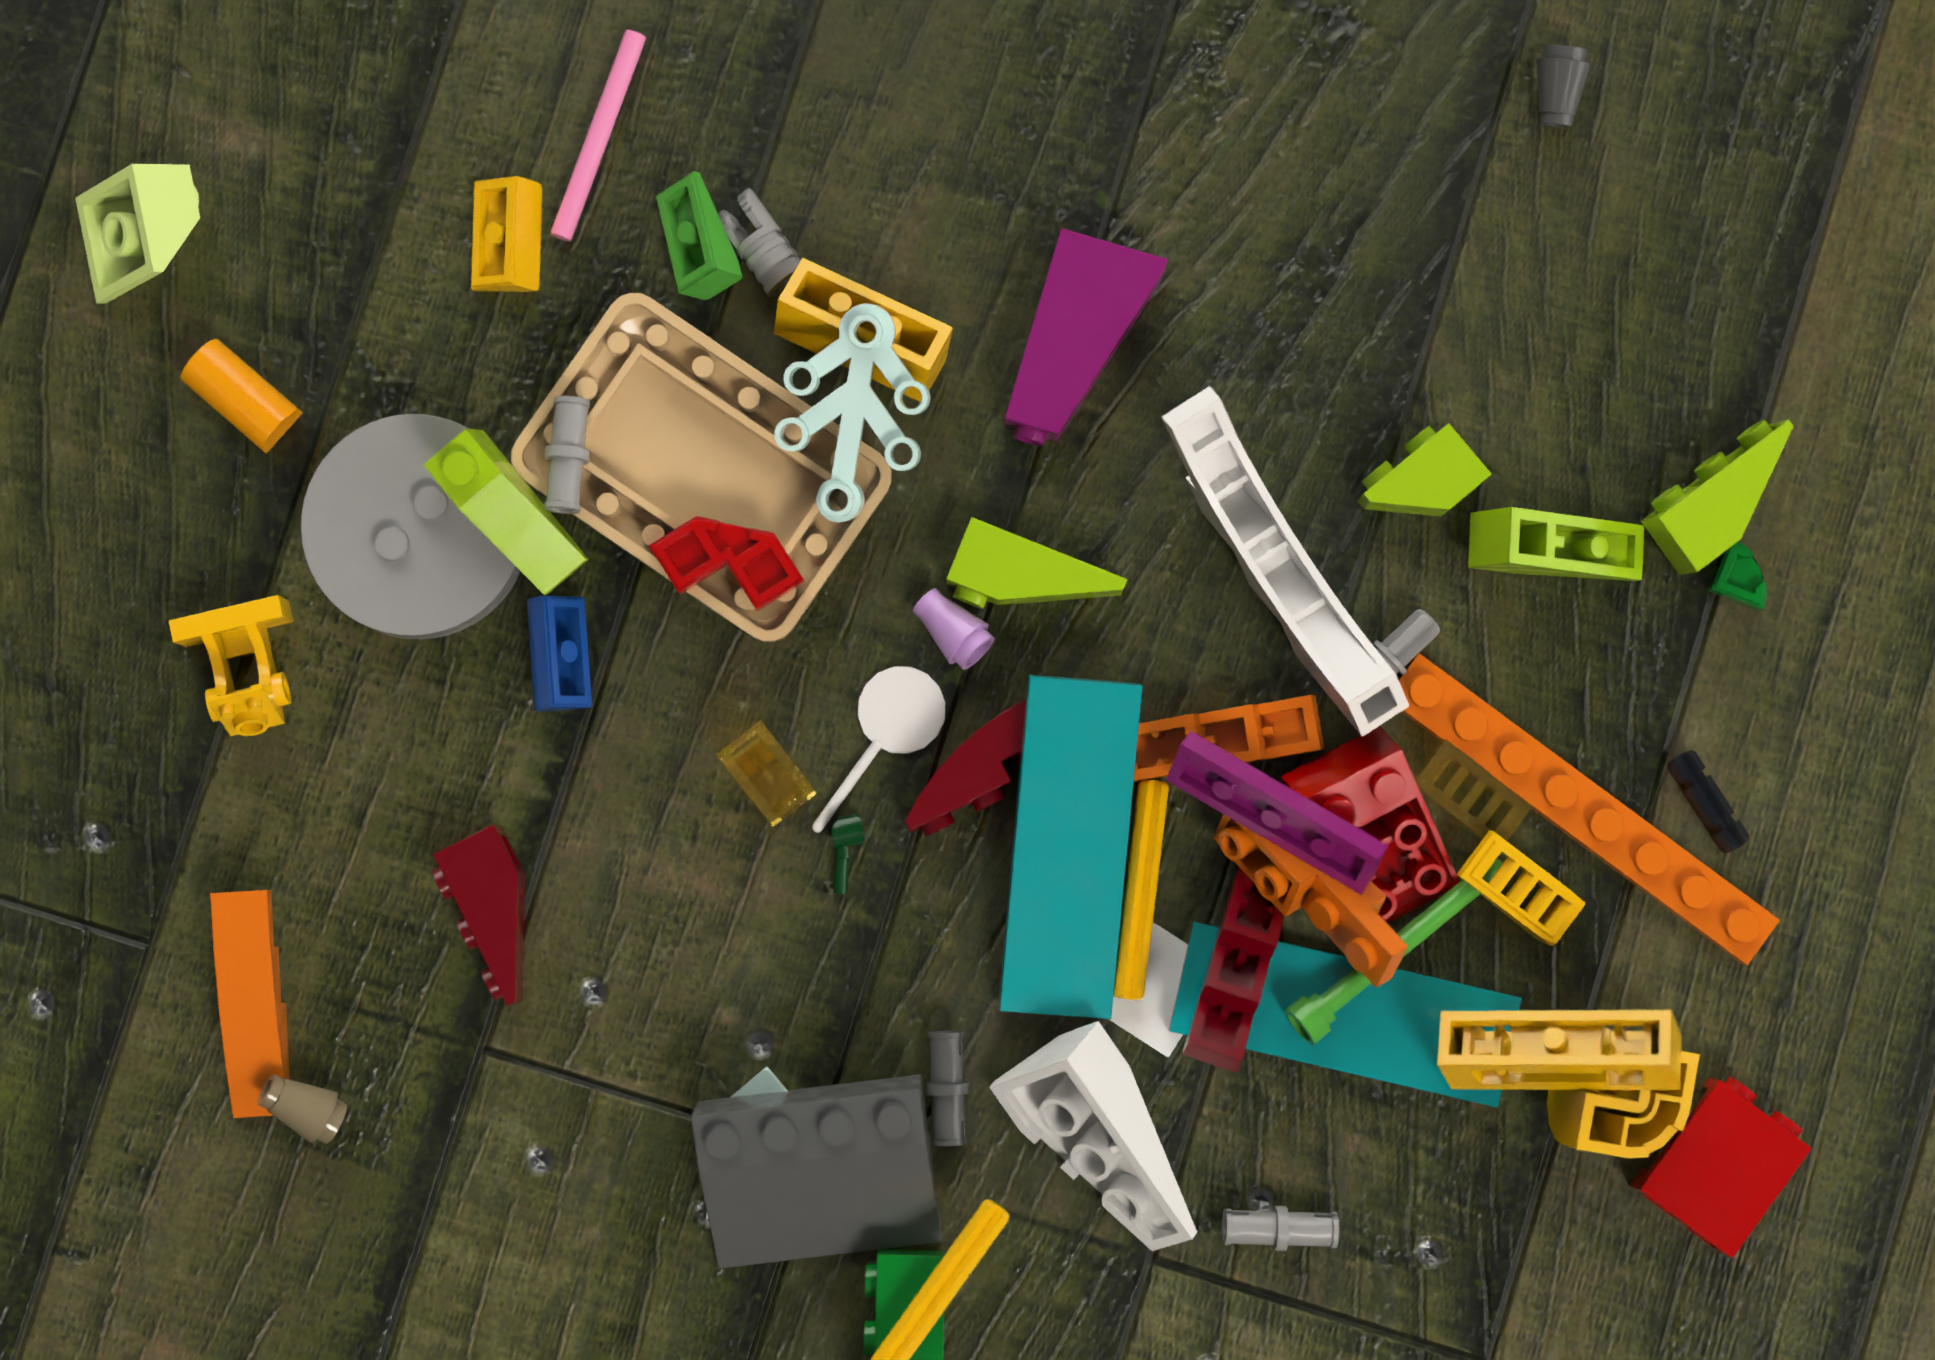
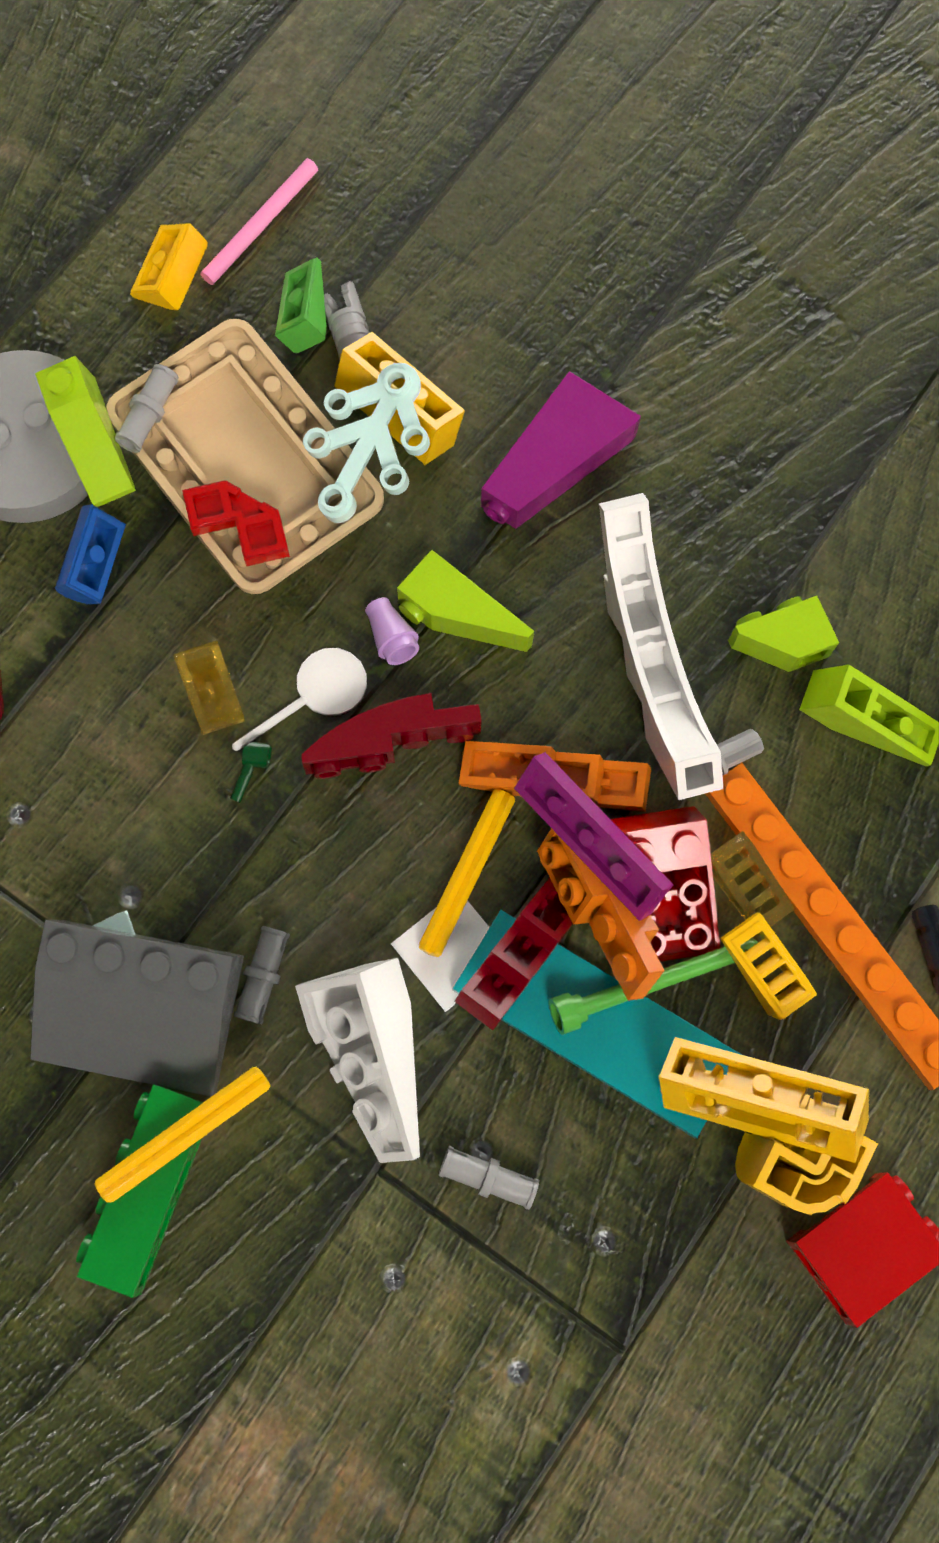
camera: 15 degrees right, 10 degrees down
teal tile [998,675,1143,1019] -> none

